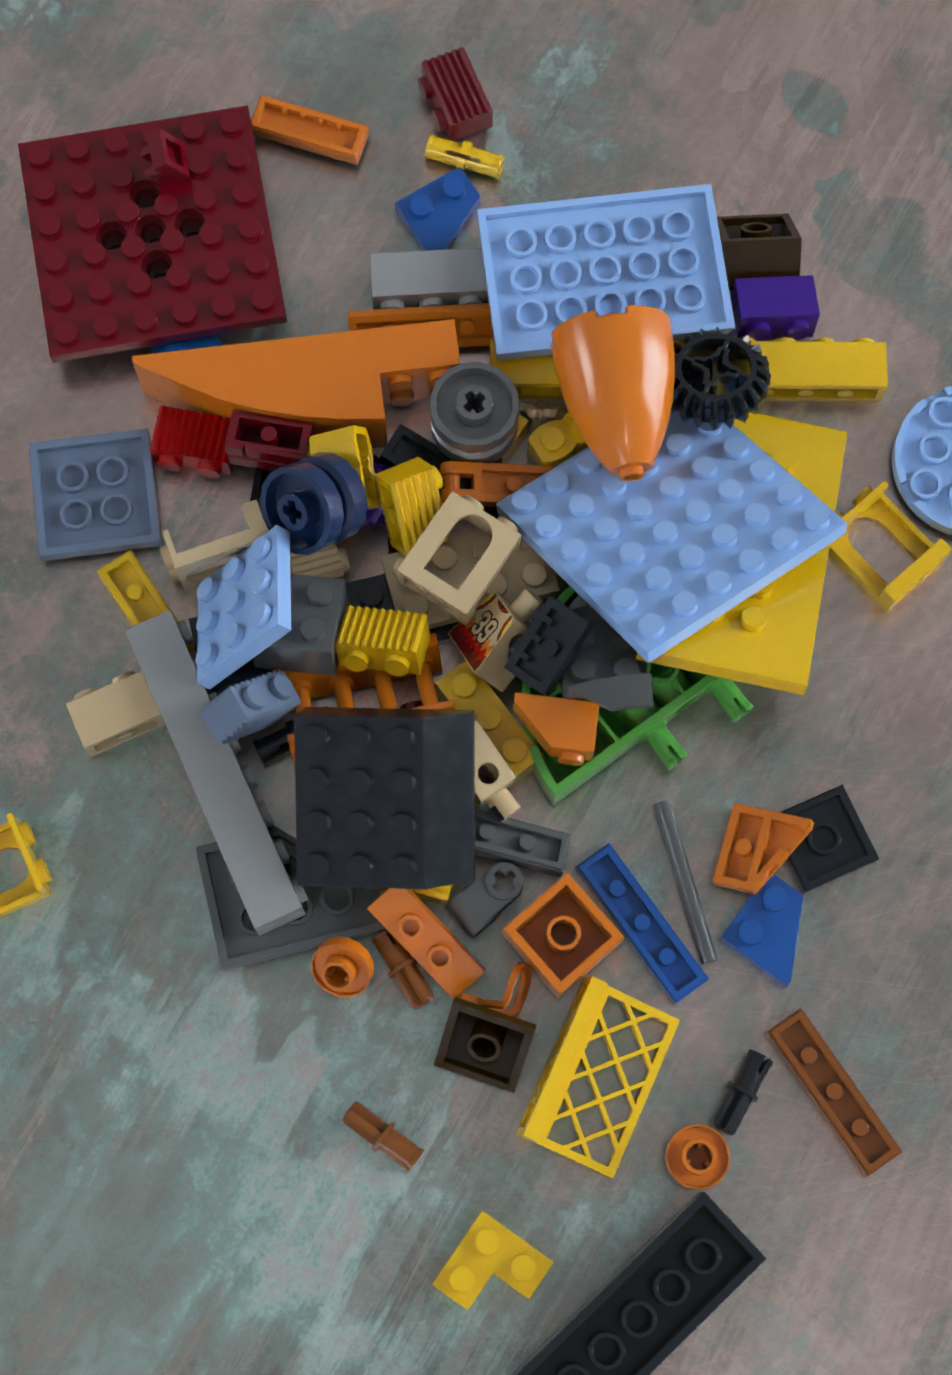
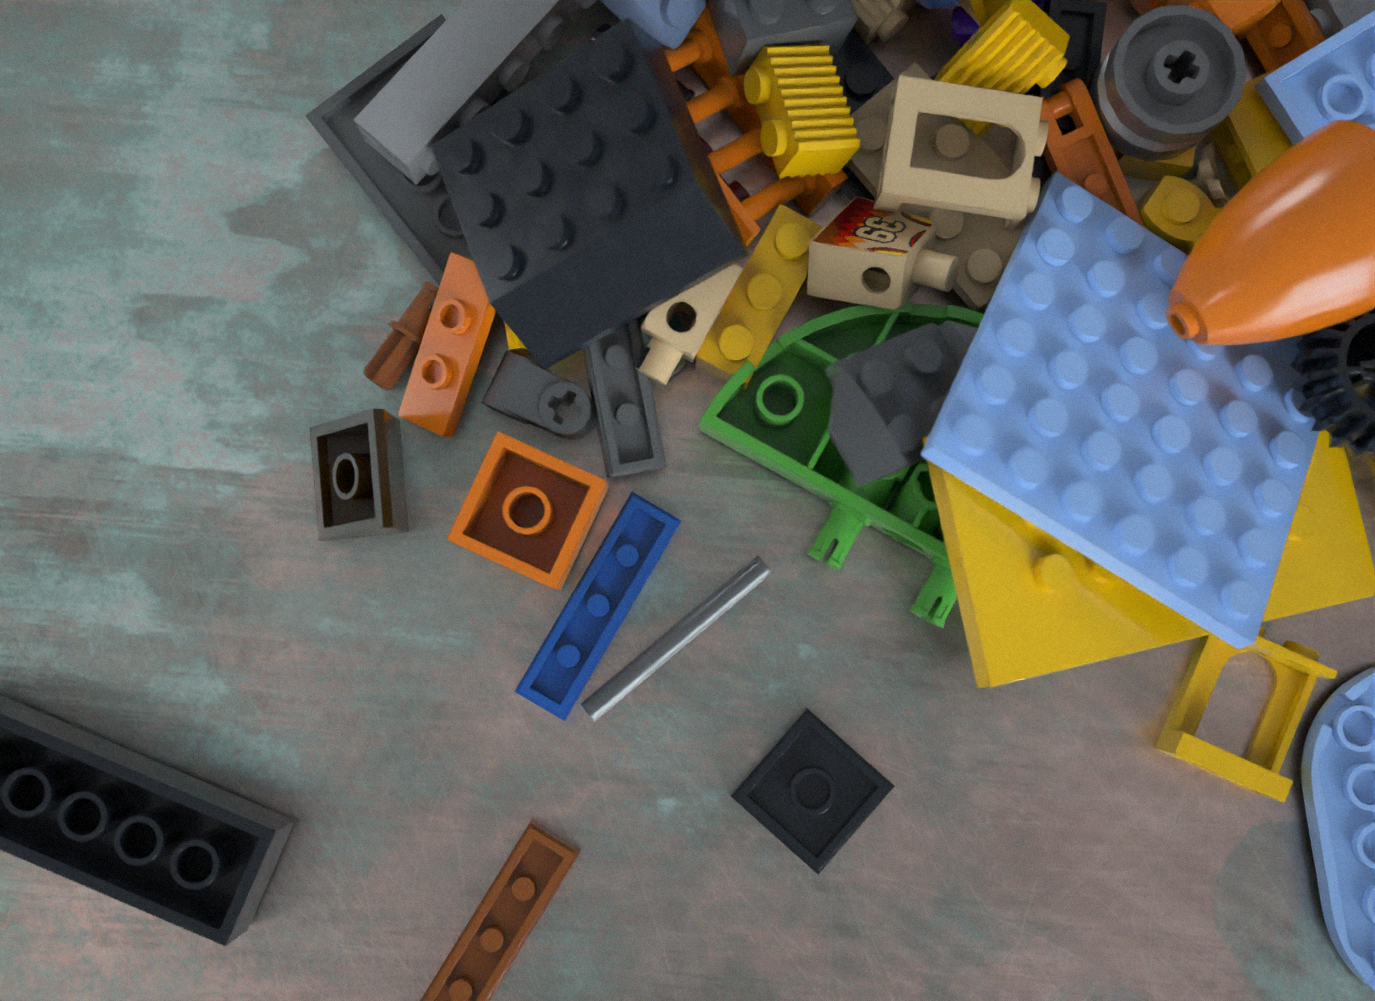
camera: 60 degrees right, 10 degrees up
orange plate [310,936,374,998] -> none
dark orange axle [343,1102,424,1173] -> none
yellow plate [432,1211,554,1311] -> none
orange piece [460,962,531,1017] -> none
black bracket [504,596,595,696] -> none
orange slope [513,692,599,766] -> none
yellow fence [515,976,680,1179] -> none
orange plate [665,1124,730,1190] -> none
orange wing [712,803,814,895] -> none
black axle [713,1049,773,1135] -> none
blue wing [719,874,804,988] -> none

